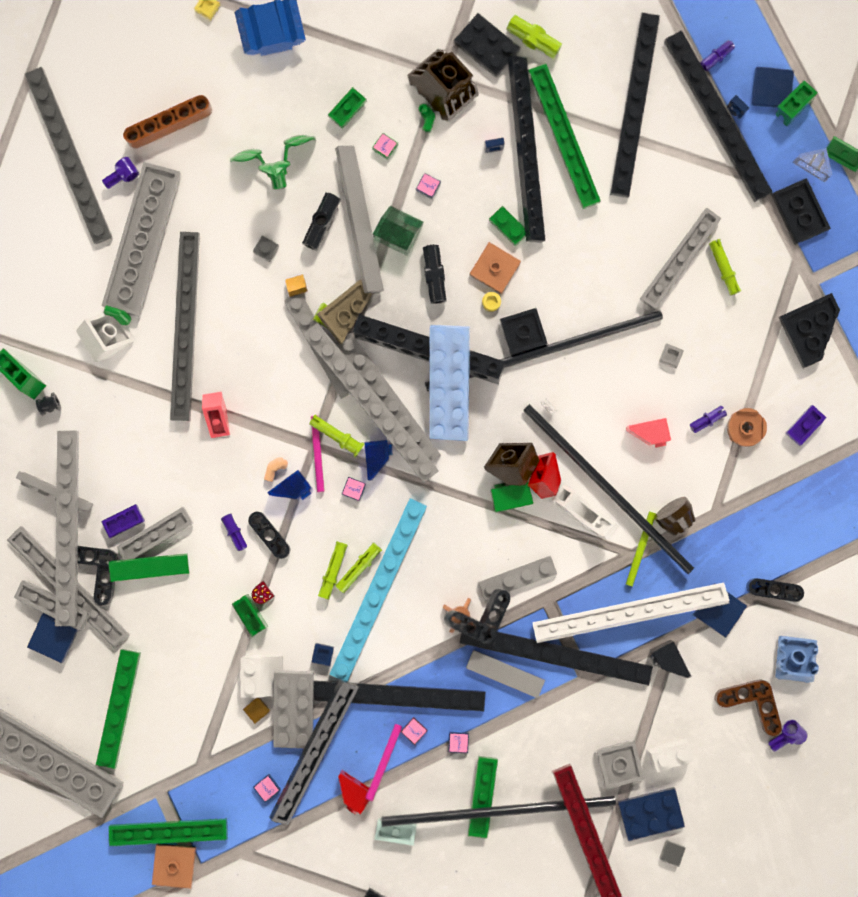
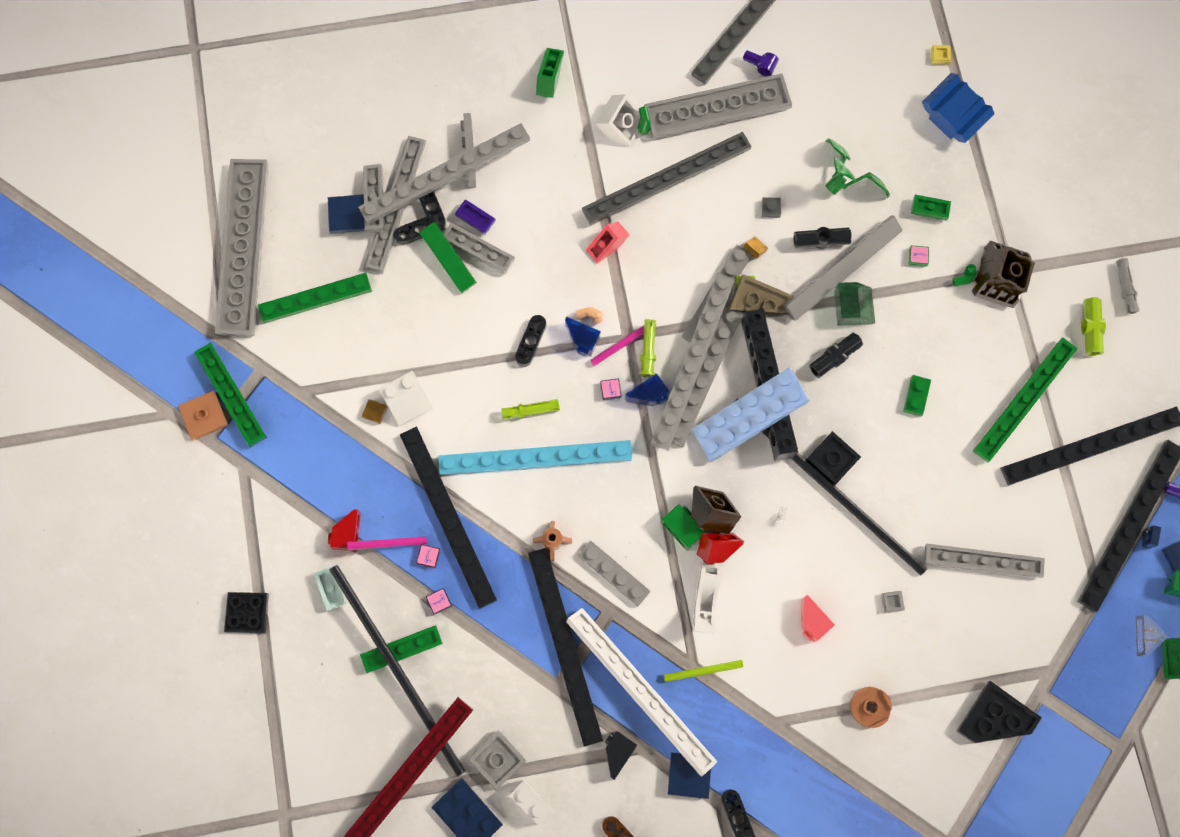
camera: 55 degrees right, 10 degrees down
black bush [36,392,61,416] -> none
dark orange beam [123,95,212,149] -> none
dark purple axle [221,513,247,551] -> none
green hinge [232,594,269,637] -> none
dark red tile [251,581,275,604] -> none
bright pink tile [253,774,281,802] -> none
plate [269,679,359,825] -> none
light grey plate [274,670,314,748] -> none
dark blue plate [311,643,335,666] -> none
lime pin [335,542,382,593] -> none
bright pink tile [416,173,441,199] -> none
black beam [444,589,511,644] -> none
black plate [454,13,521,78] -> none
light grey tile [466,650,545,698] -> none
nougat plate [469,242,521,294] -> none
light yellow tile [482,292,501,312] -> none
dark blue tile [484,137,505,153] -> none
black plate [508,55,546,243] -> none
black piece [523,404,694,574] -> none
dark brown piece [654,497,696,536] -> none
dark purple axle [689,405,727,433] -> none
lime pin [709,239,742,296] -> none
black tile [771,178,831,245] -> none
dark purple plate [785,405,827,446] -> none

